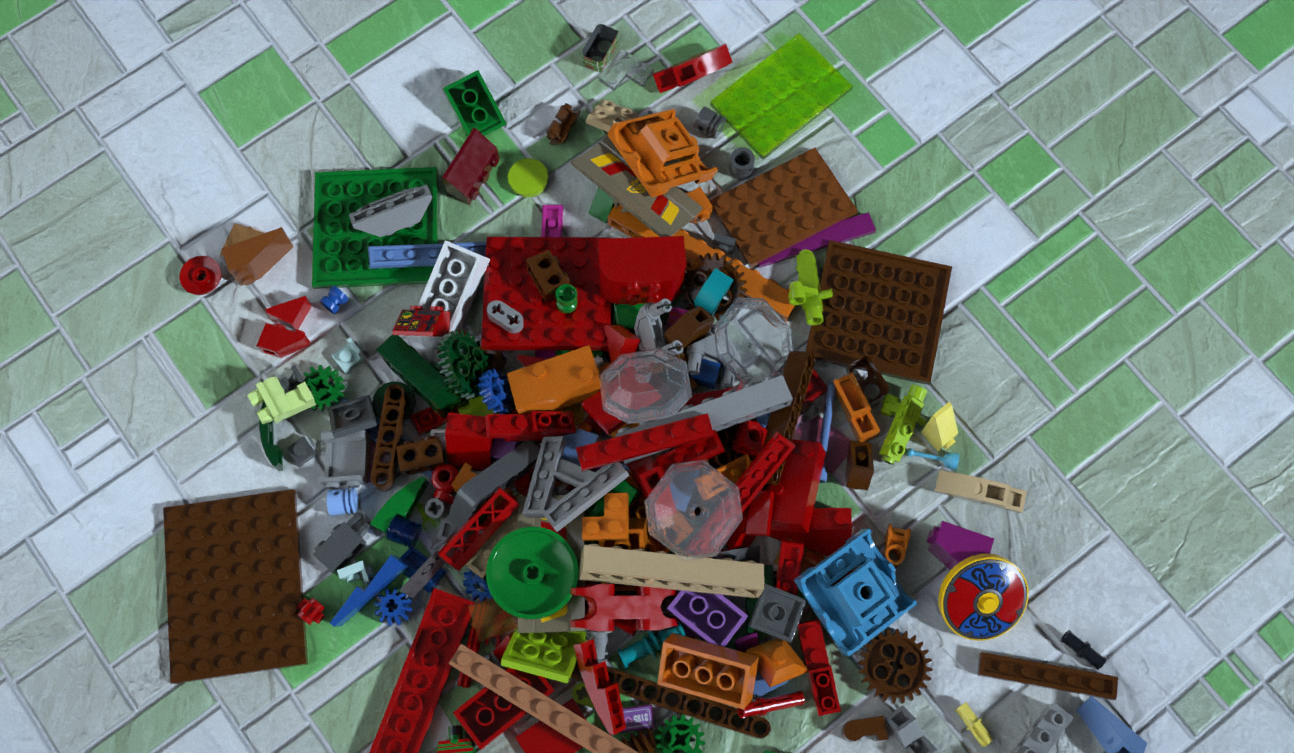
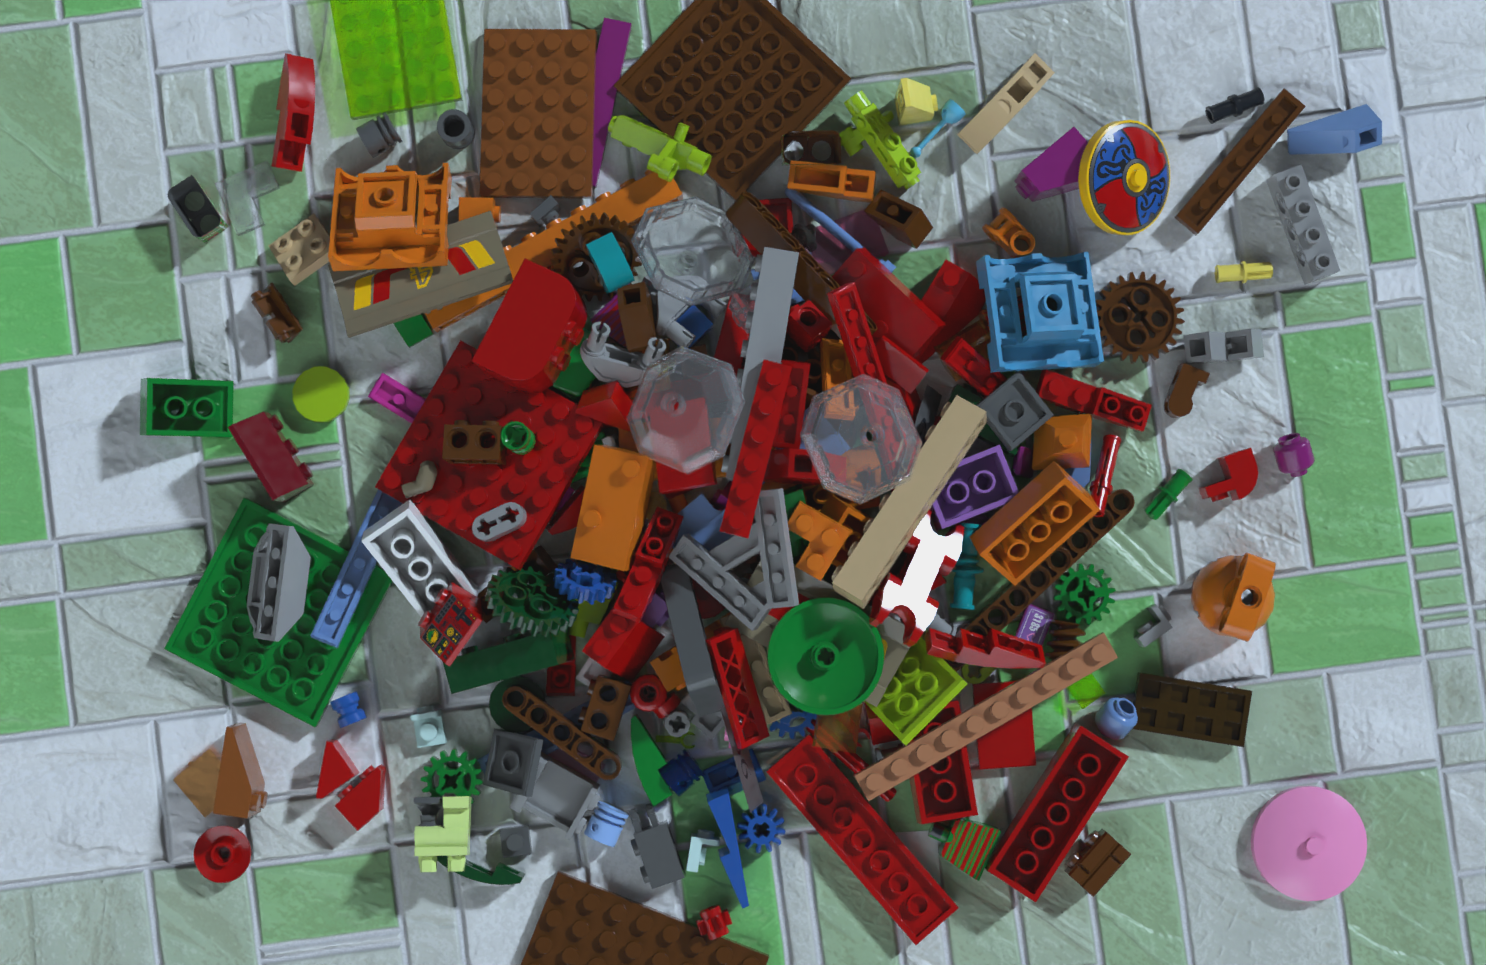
camera: 65 degrees left, 15 degrees up
none -> dark tan arm [402,460,438,498]

